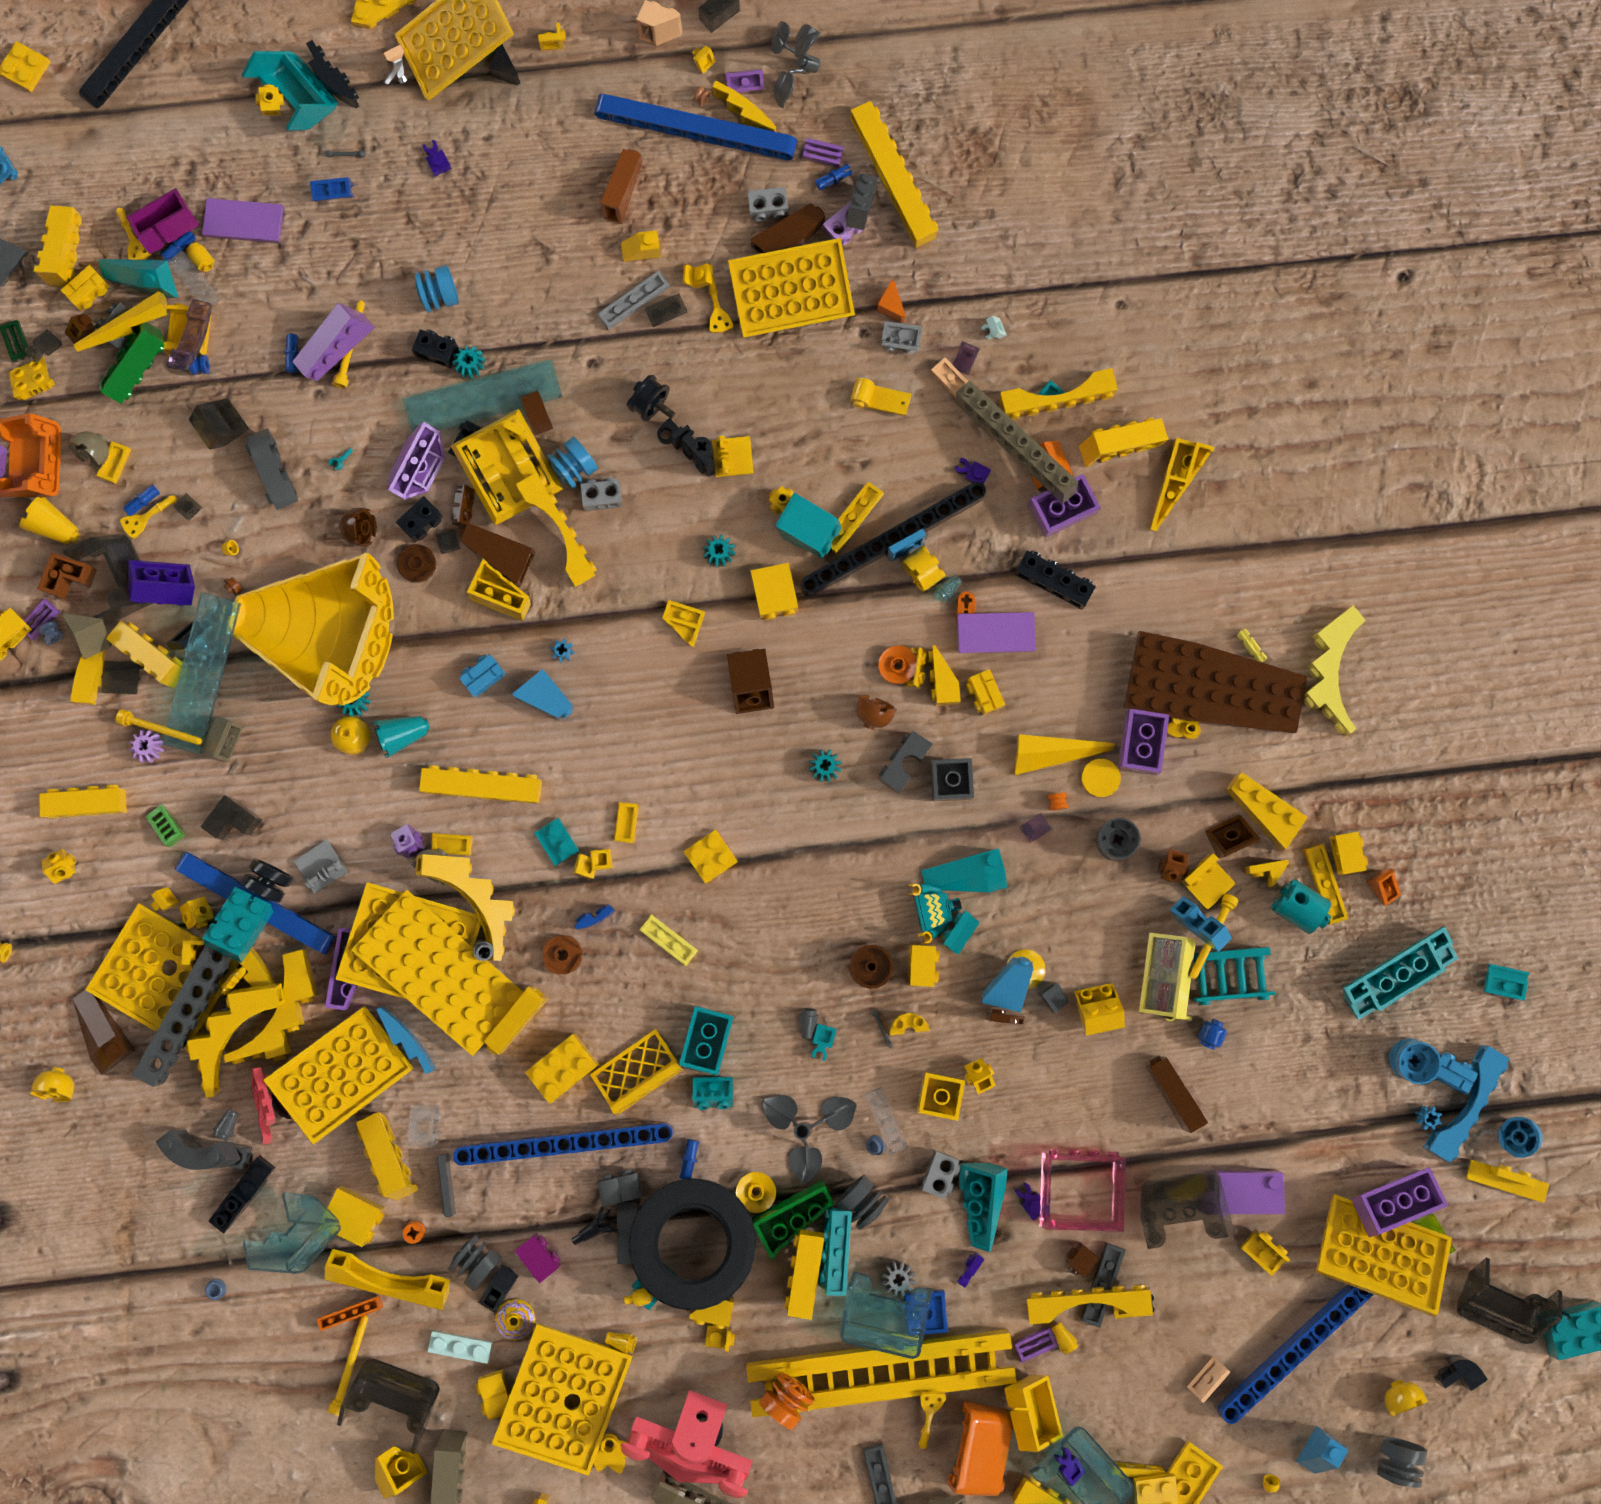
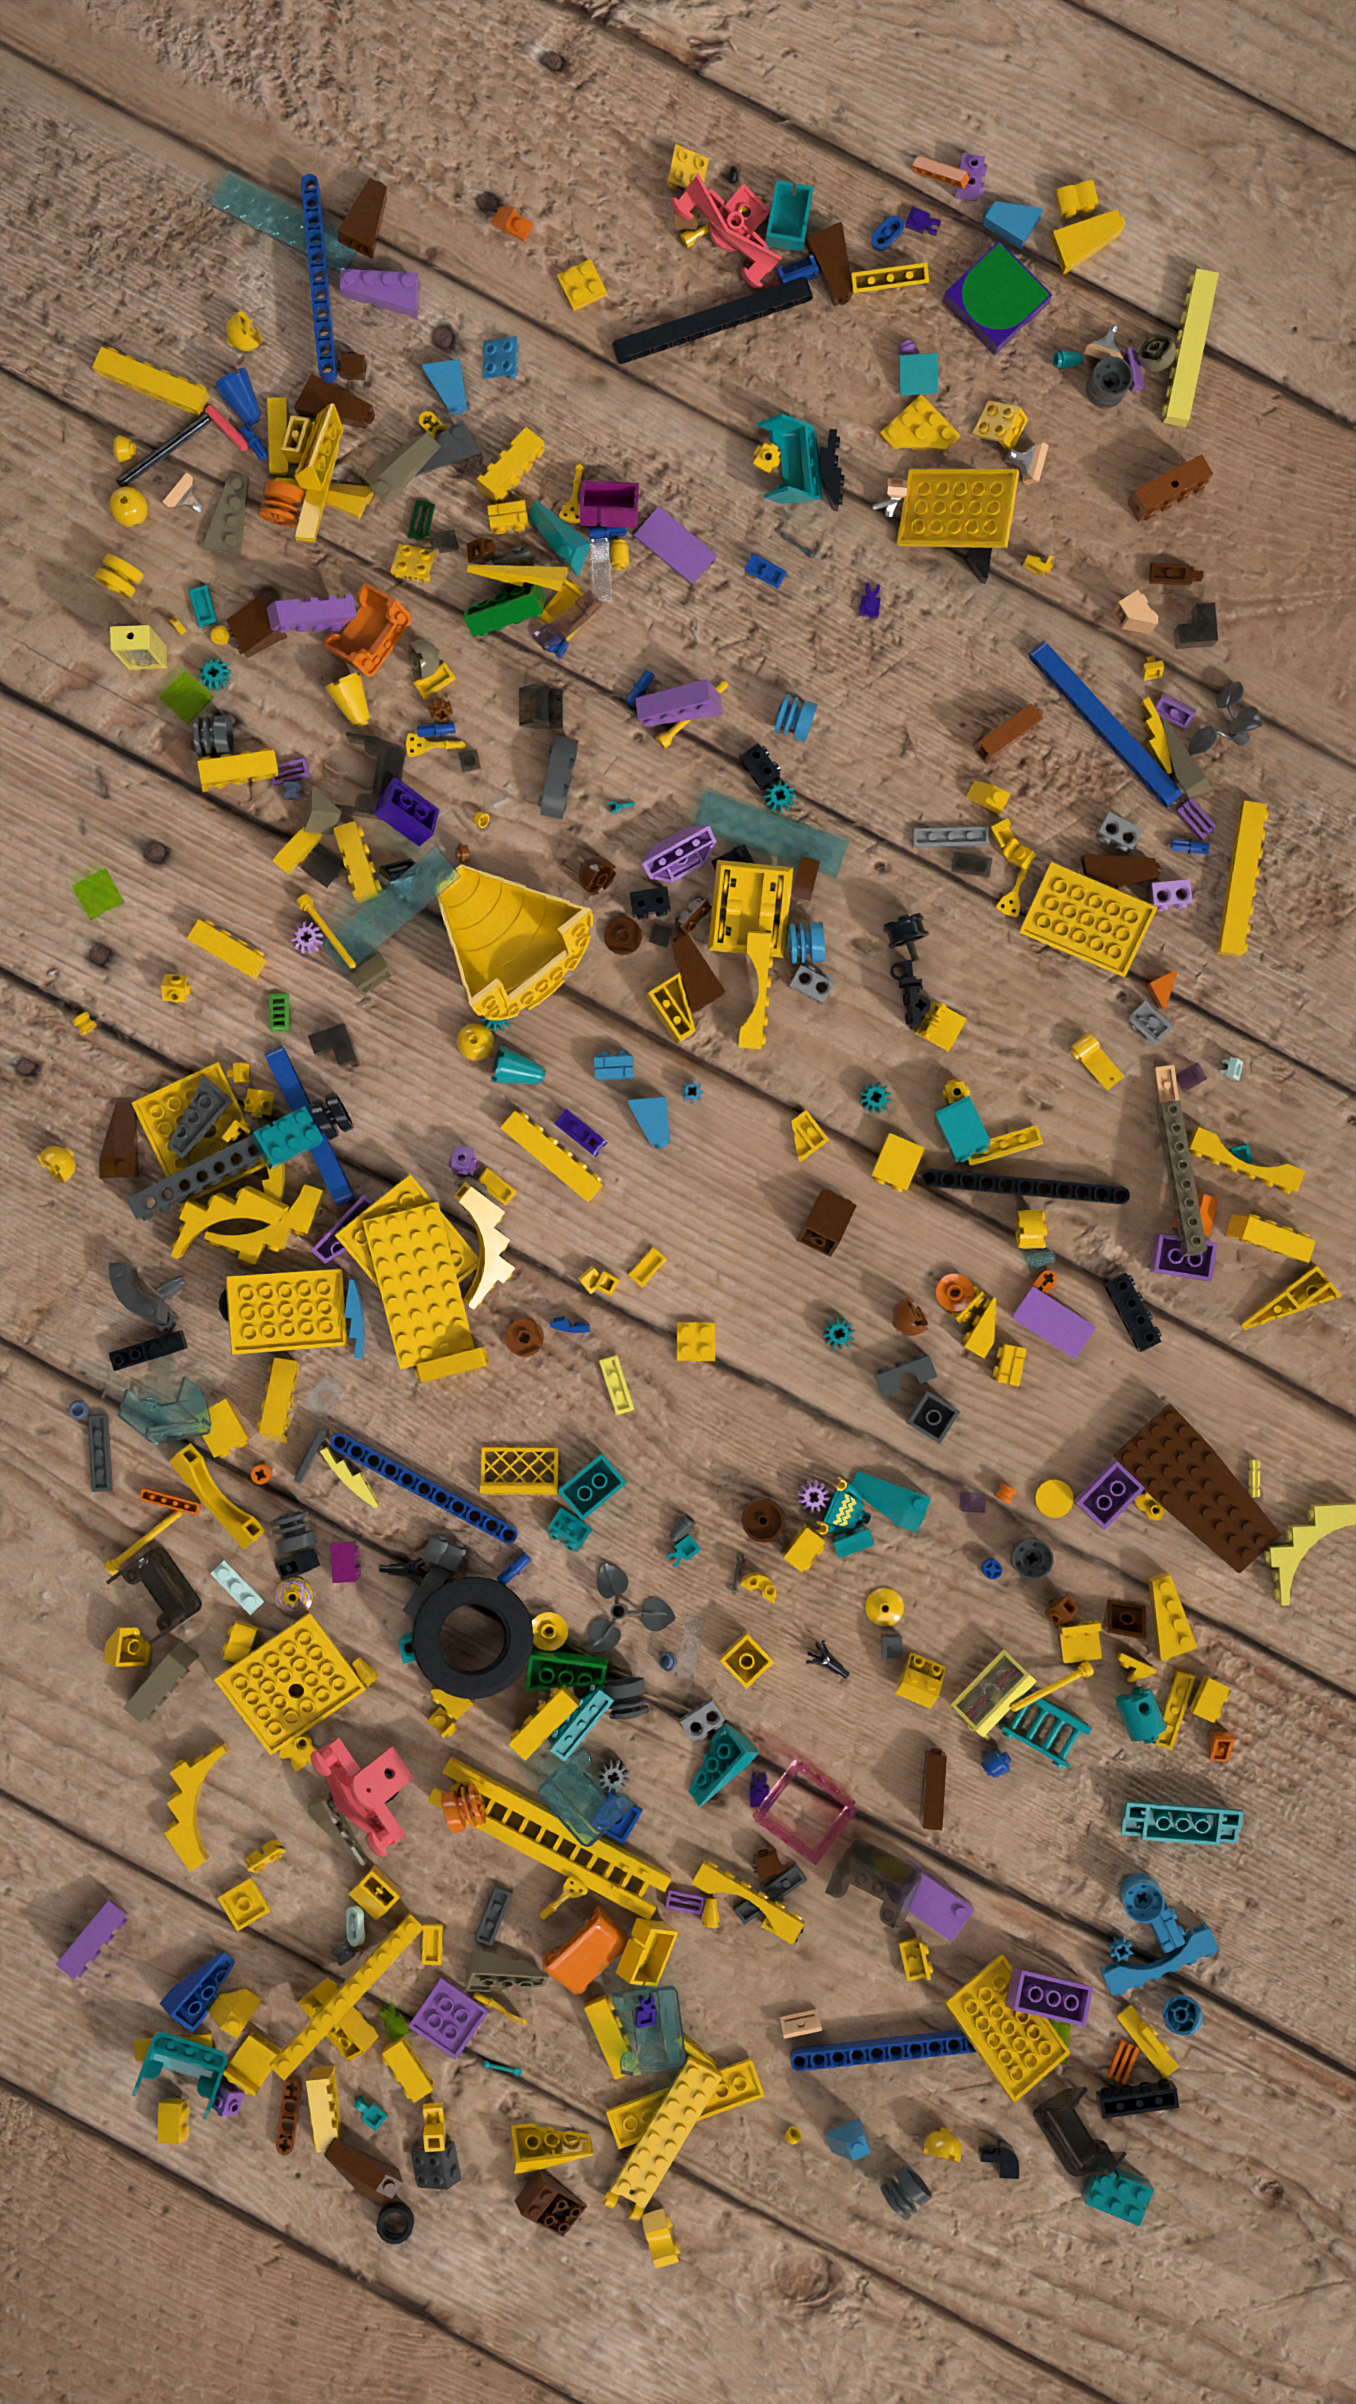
camera: 40 degrees right, 5 degrees up
dark orange brick [37,553,97,600] -> none
yellow gear [221,967,246,995] -> none
coral wing [251,1067,275,1145] -> none
light grey hinge [294,839,348,894] -> none
dark grey cone [474,940,494,961] -> none
yellow plate [503,419,527,442] -> none
yellow brick [525,1033,600,1104] -> none
teal plate [534,818,579,866] -> none
yellow cylinder [624,1288,653,1307] -> none
nougat bush [693,86,711,107] -> none
dark grey arch [846,174,878,230] -> none
dark azure tile [887,529,926,562] -> none
dark purple plate [955,458,991,484] -> none
dark purple plate [957,1252,984,1288] -> none
yellow brick [964,1058,996,1095] -> none
dark azure slope [982,957,1033,1012] -> none
reddish brown wing [986,1009,1025,1024] -> none
yellow wedge [1014,734,1115,775] -> none
dark azure arch [1170,896,1232,952] -> none
teal plate [1483,964,1530,1001] -> none
none -> dark grey tile [88,1414,113,1492]
none -> dark grey wing [168,1075,234,1159]
none -> light yellow slope [320,1446,381,1508]
none -> dark orange gear [428,697,453,722]
none -> dark purple plate [554,1109,608,1157]
none -> lavender gear [797,1480,830,1513]
none -> black piece [806,1640,850,1679]
none -> blue wheel [981,1558,1002,1579]
none -> yellow panel [989,818,1015,850]
none -> black brick [1095,2079,1180,2119]
none -> orange tile [1106,2039,1140,2084]
none -> dark tan wedge [1163,719,1212,797]

